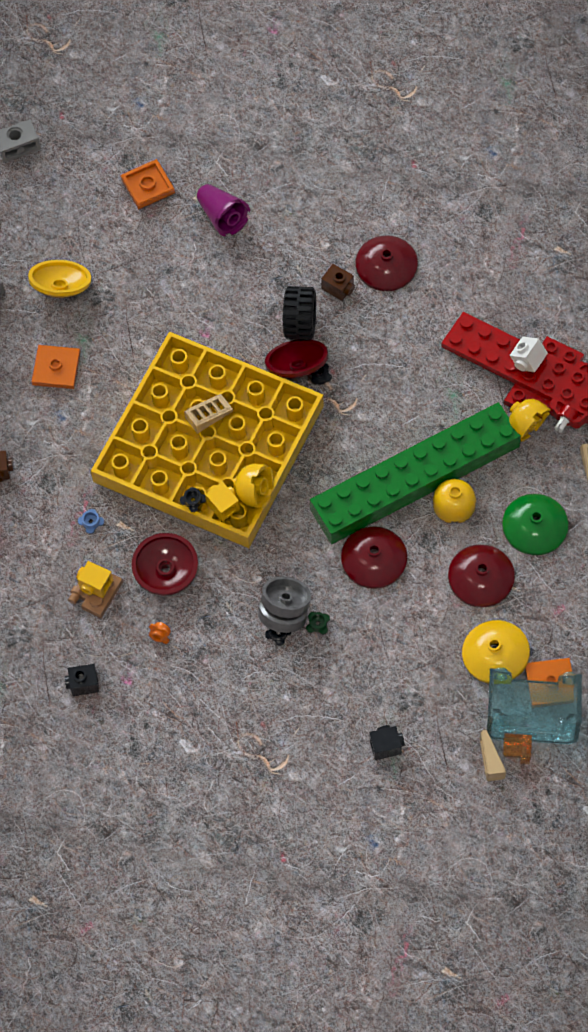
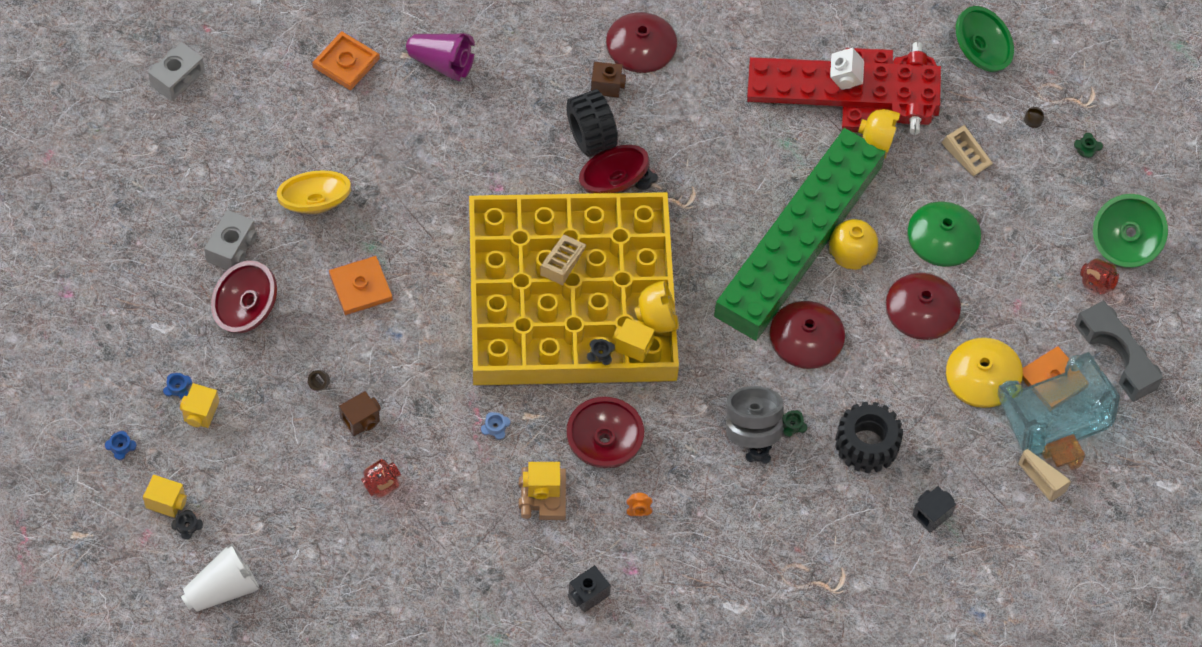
camera: 35 degrees left, 5 degrees down
none -> black tyre [835,401,903,473]

